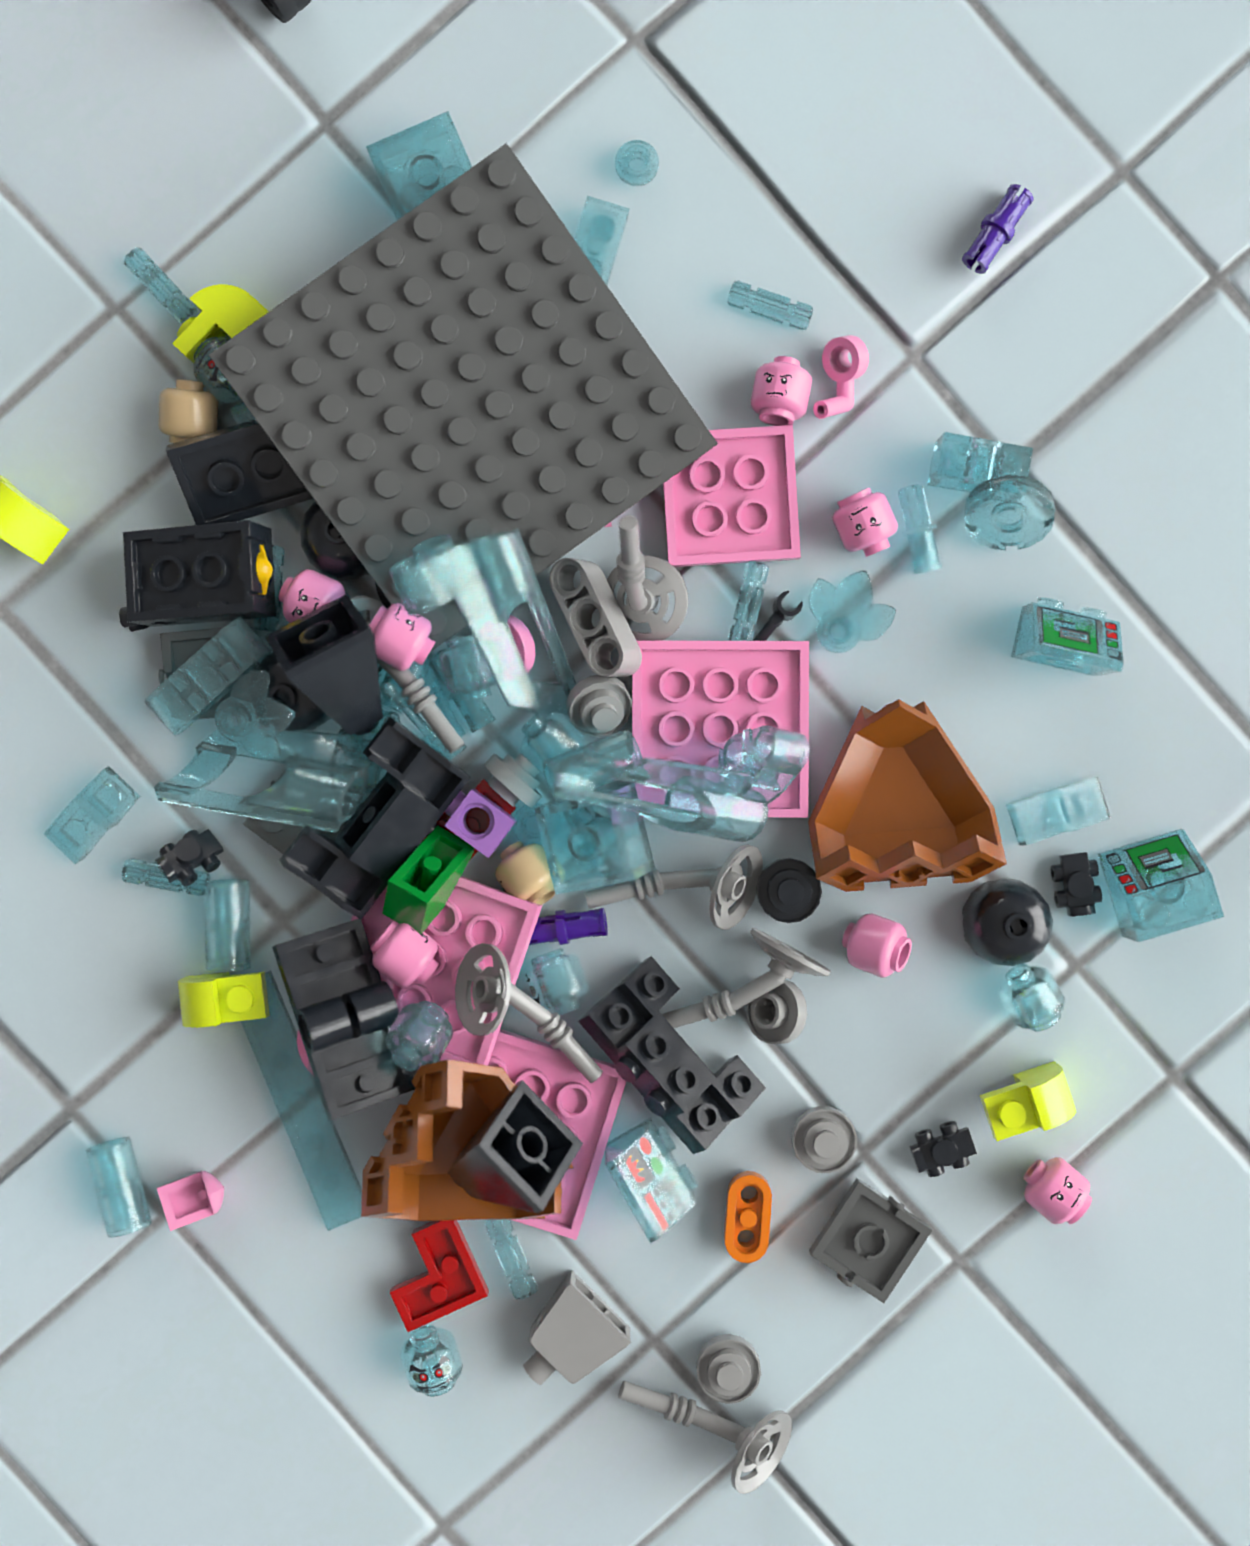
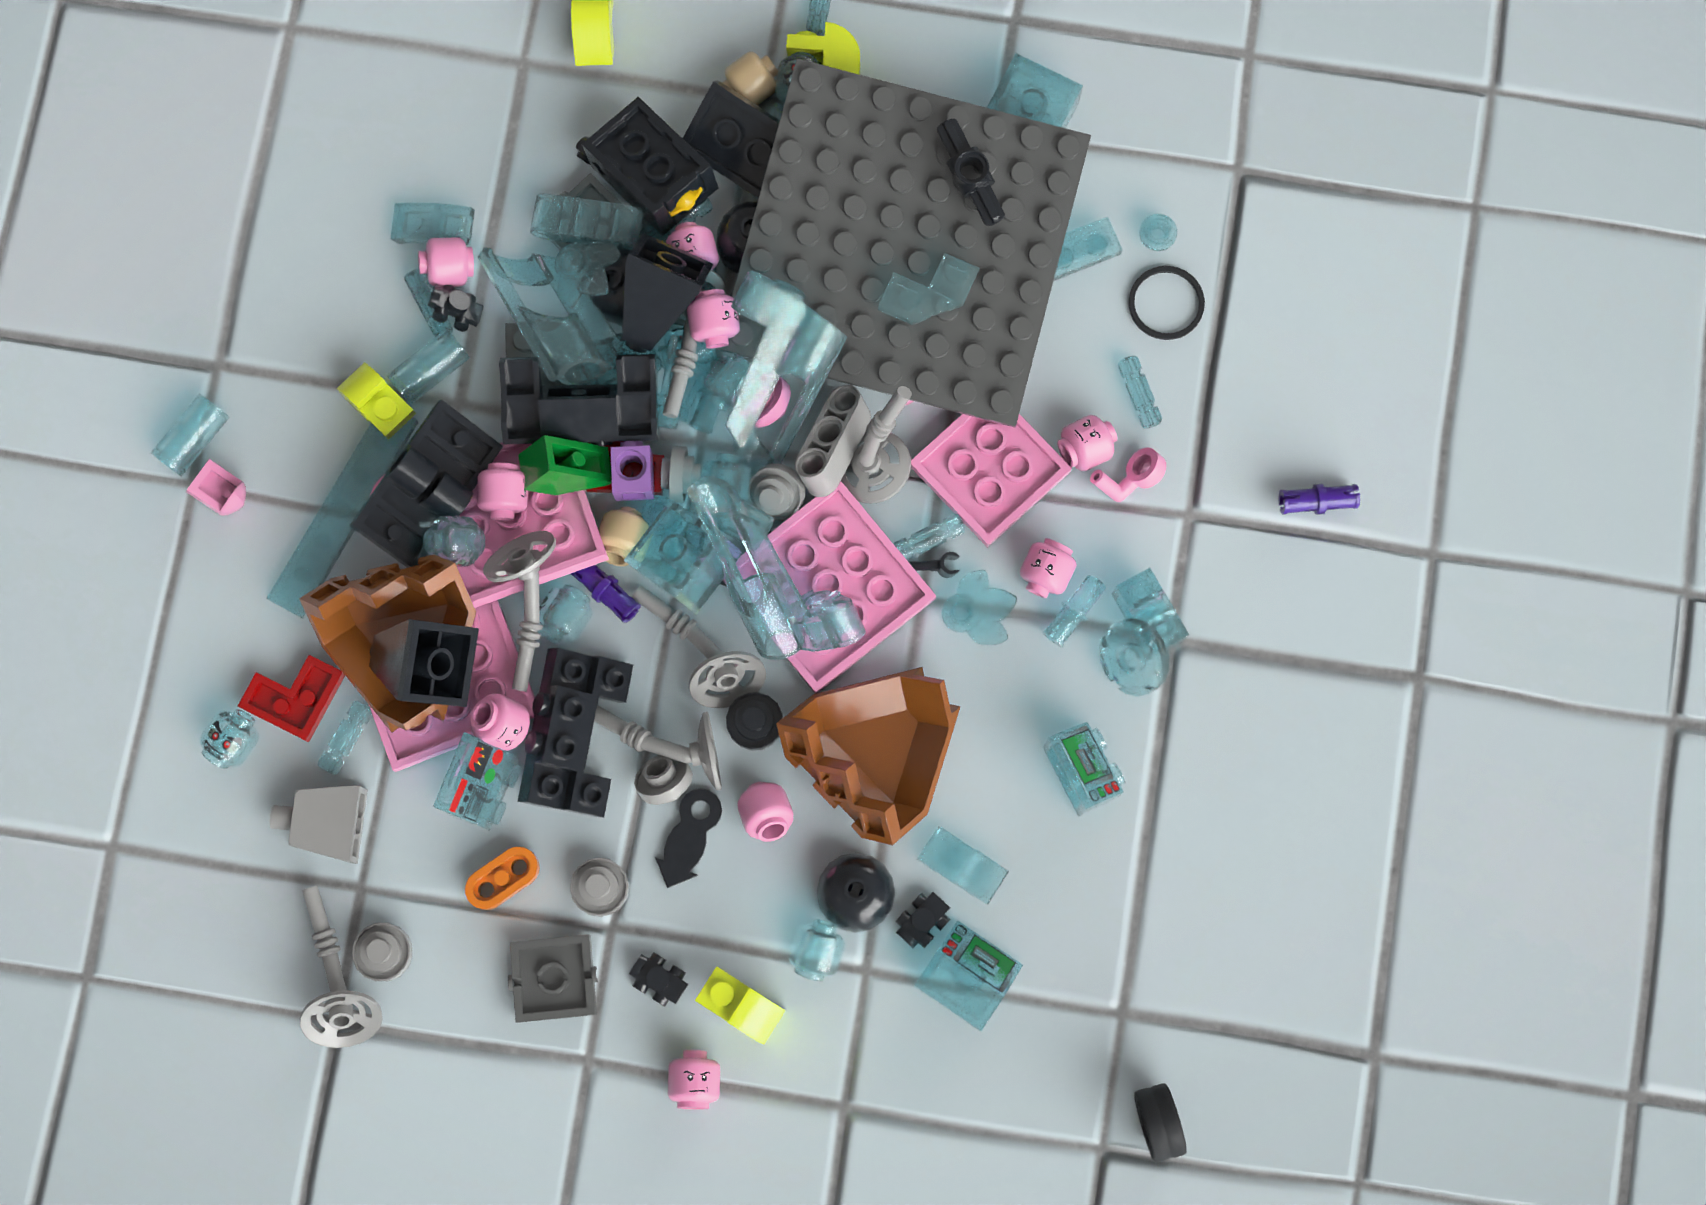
camera: 45 degrees right, 10 degrees down
none -> bright pink head [418,237,474,287]
none -> bright pink head [470,694,530,751]
none -> black brick [655,788,723,888]
none -> clear light blue tile [878,253,980,325]
none -> black axle [937,118,1005,226]
none -> black piece [1129,266,1205,340]

